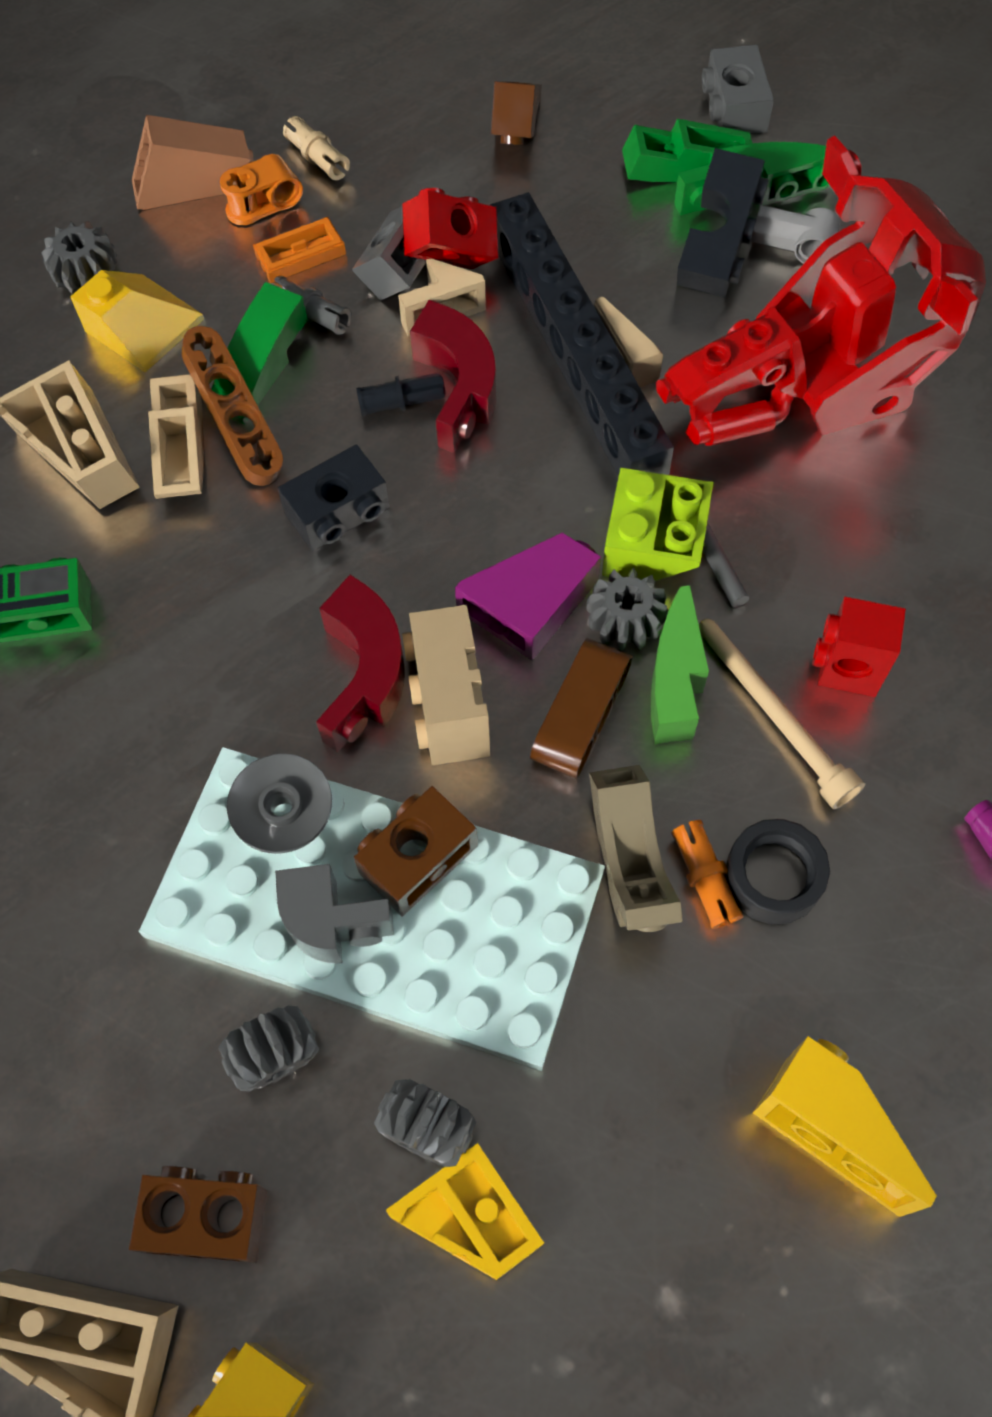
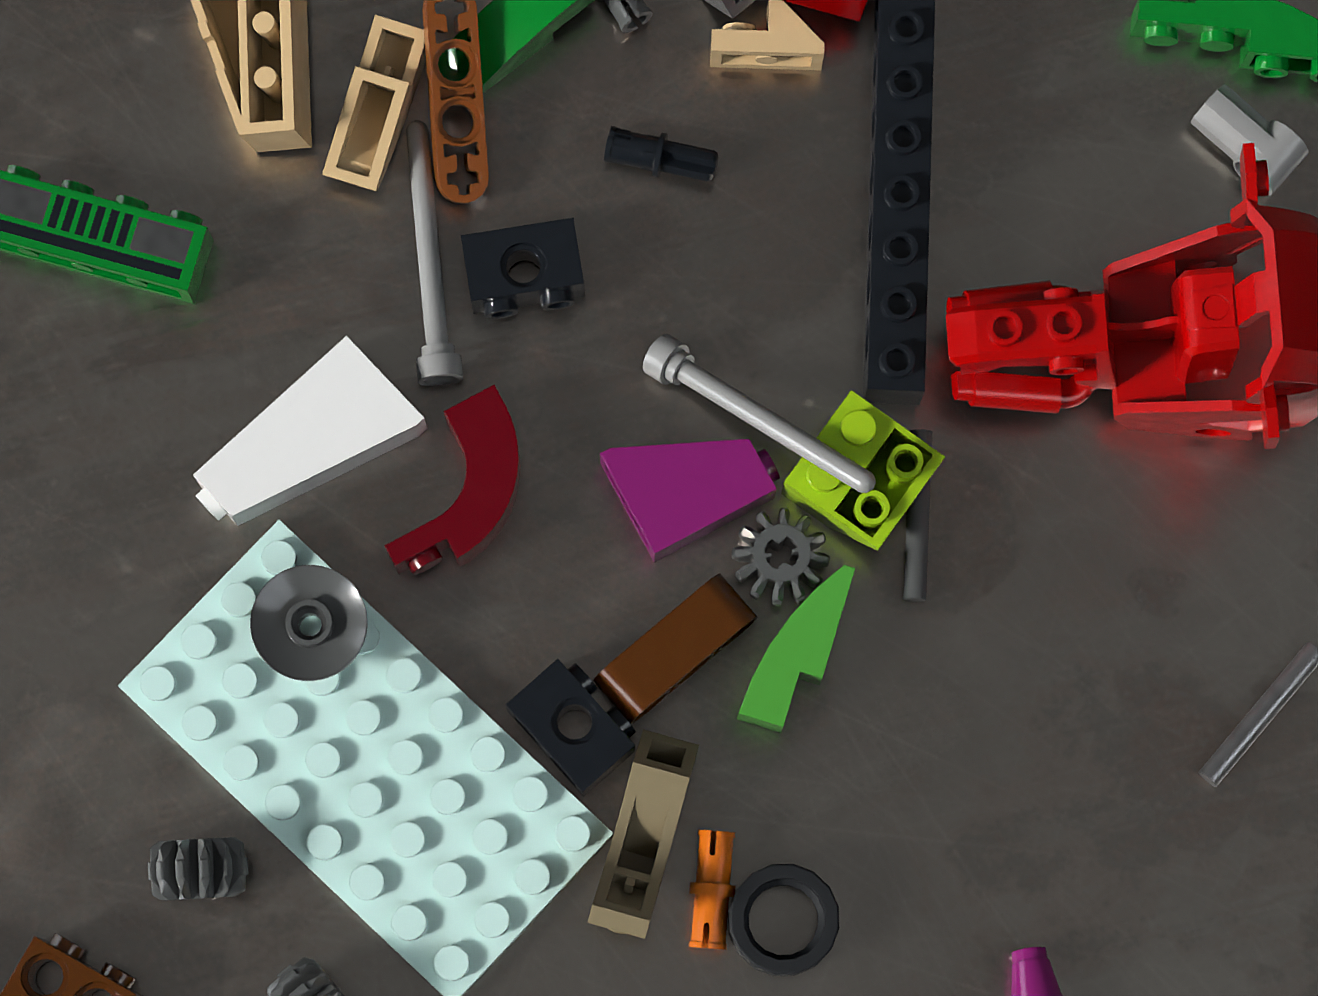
camera: 20 degrees right, 15 degrees up
dark grey brick [275,864,394,963] -> none
reddish brown brick [354,786,478,917] -> none
tan wedge [402,605,490,765] -> none
dark red arch [410,300,496,453] -> none
tan slope [594,297,663,387] -> none
black arch [677,148,769,297] -> none
tan piece [699,619,865,809] -> none
red brick [812,596,906,697] -> none
none -> white slope [193,336,428,526]
none -> light grey piece [406,120,463,386]
none -> black brick [505,659,636,797]
none -> light grey piece [643,334,876,493]

